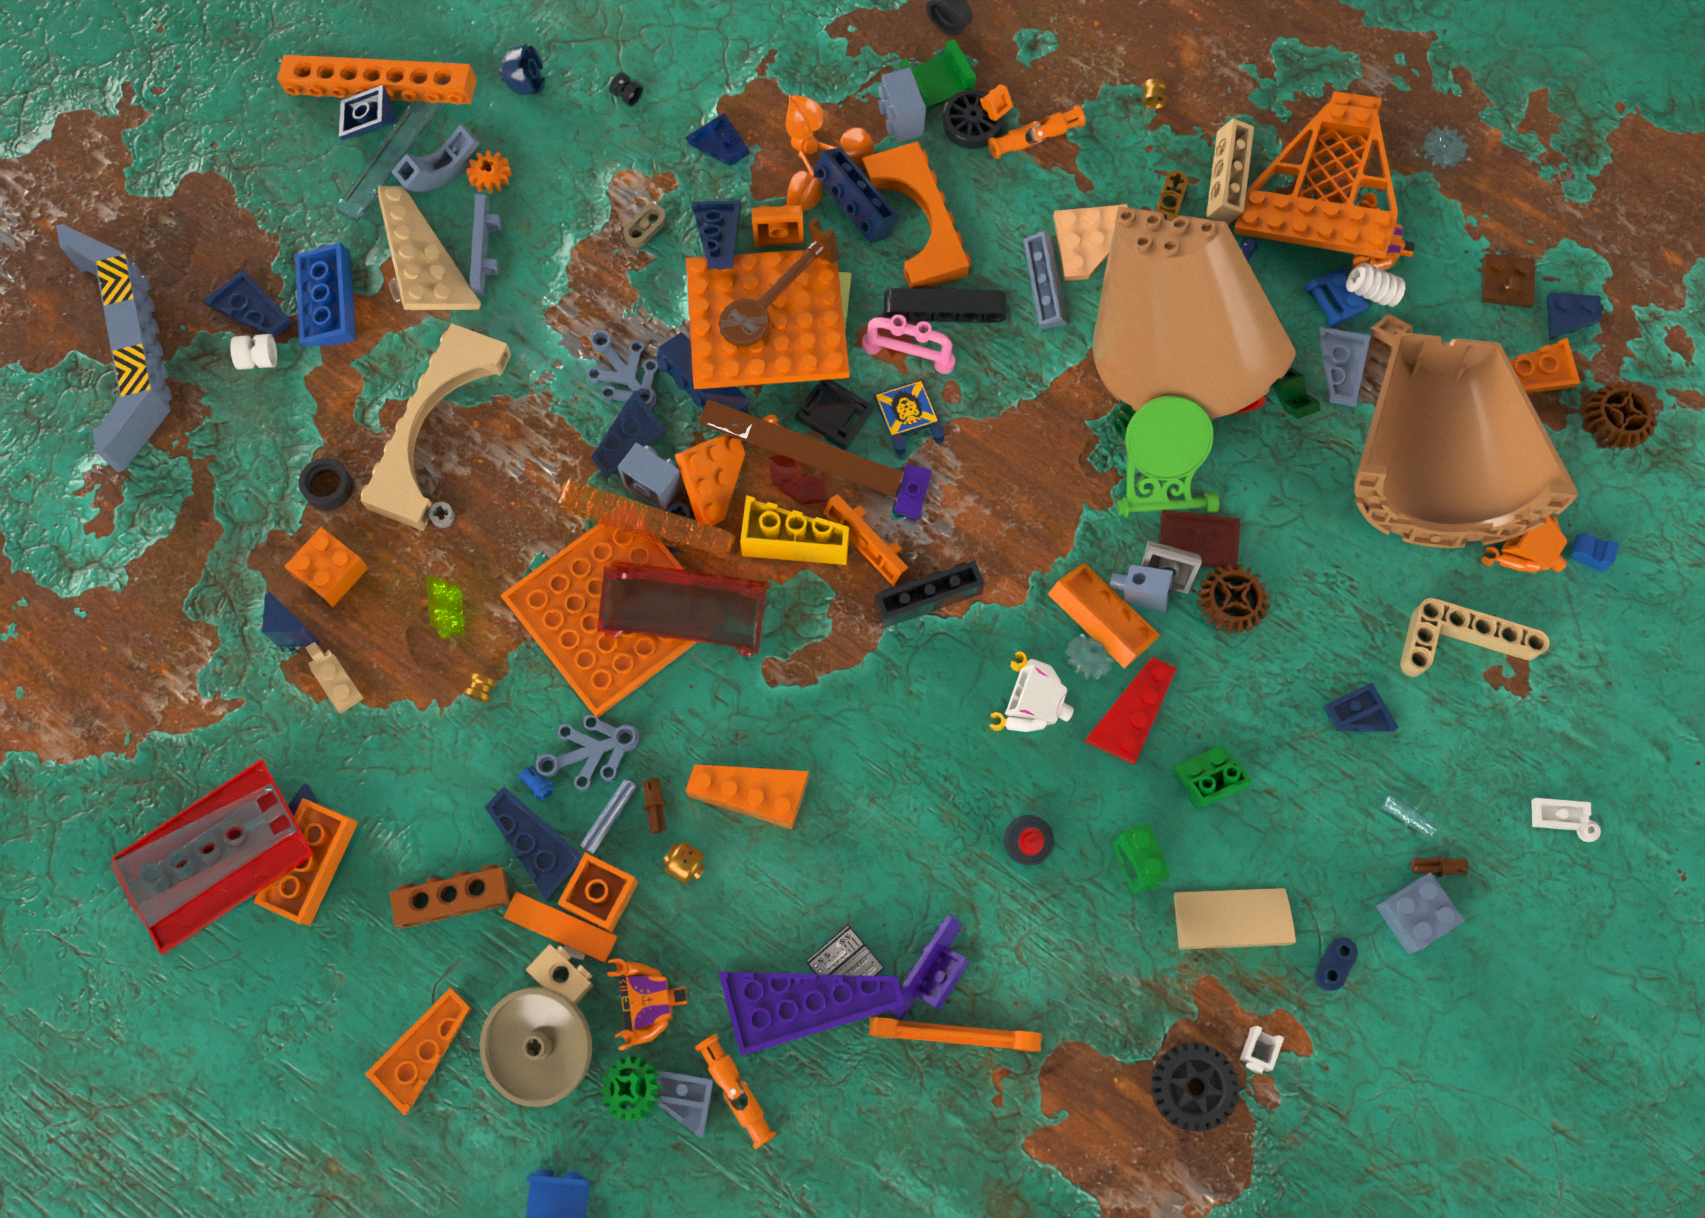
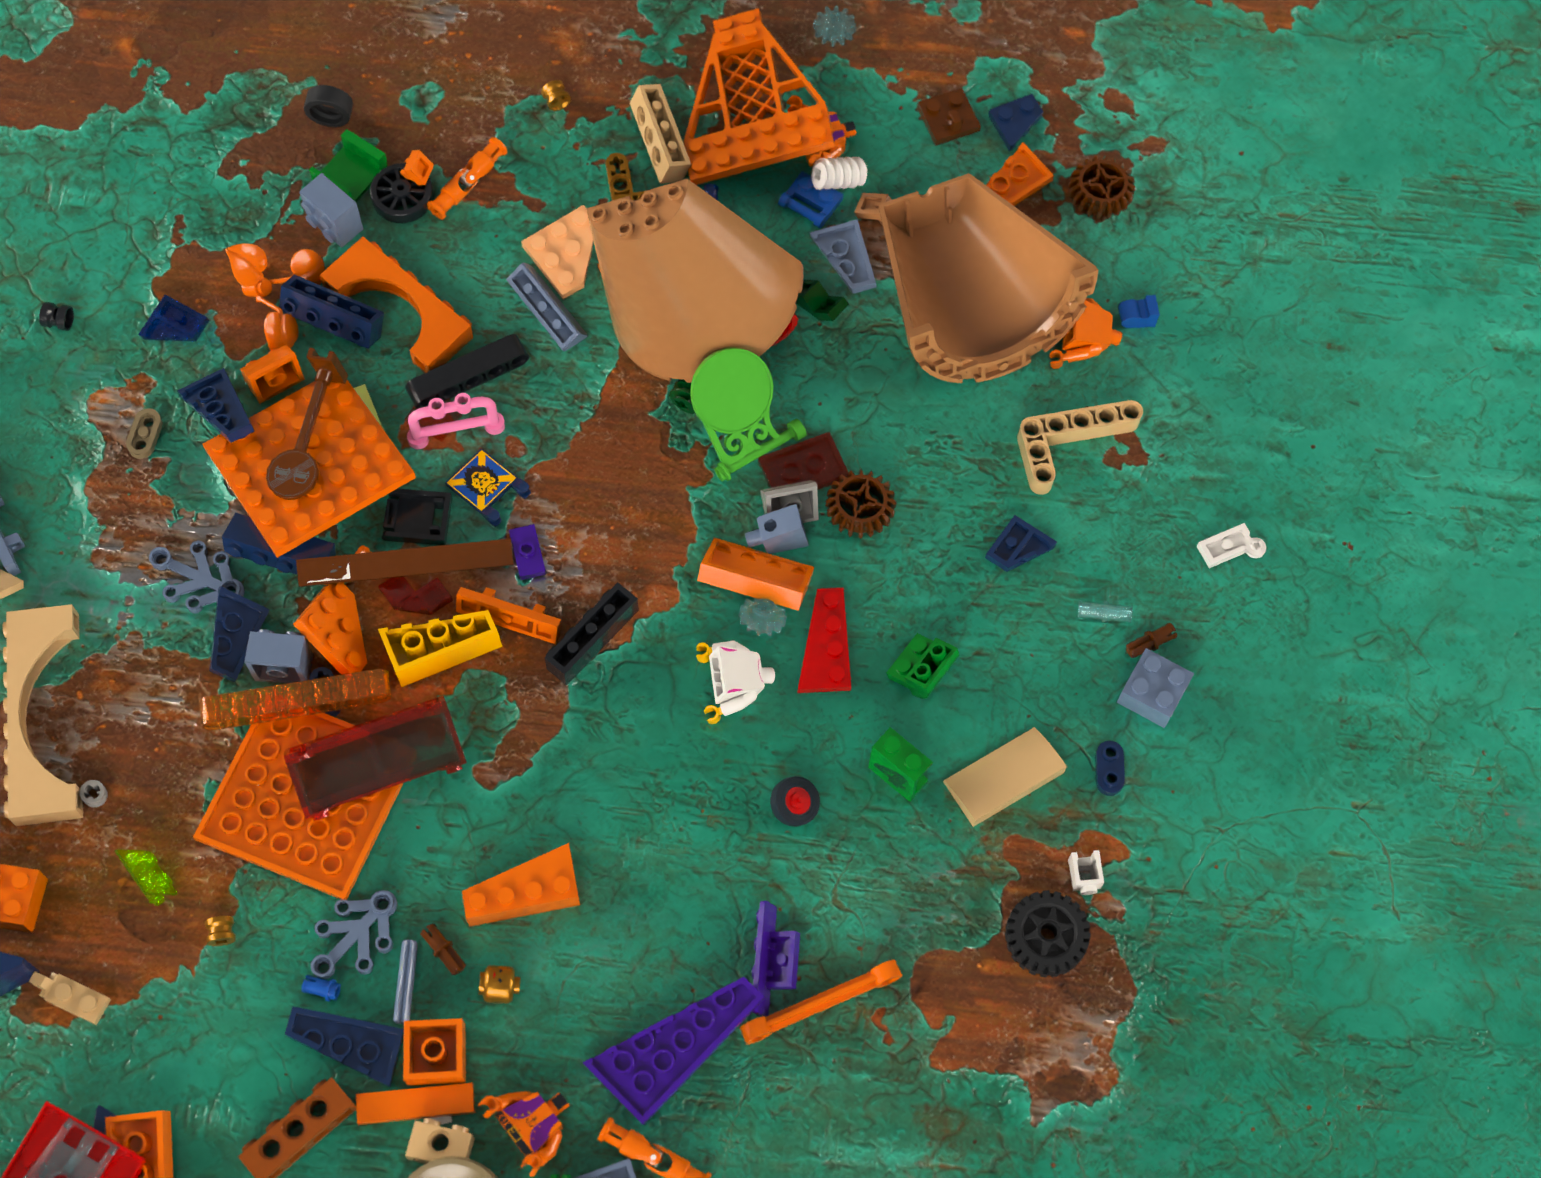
camera: 30 degrees left, 5 degrees down
light grey tile [805,924,885,976] -> none

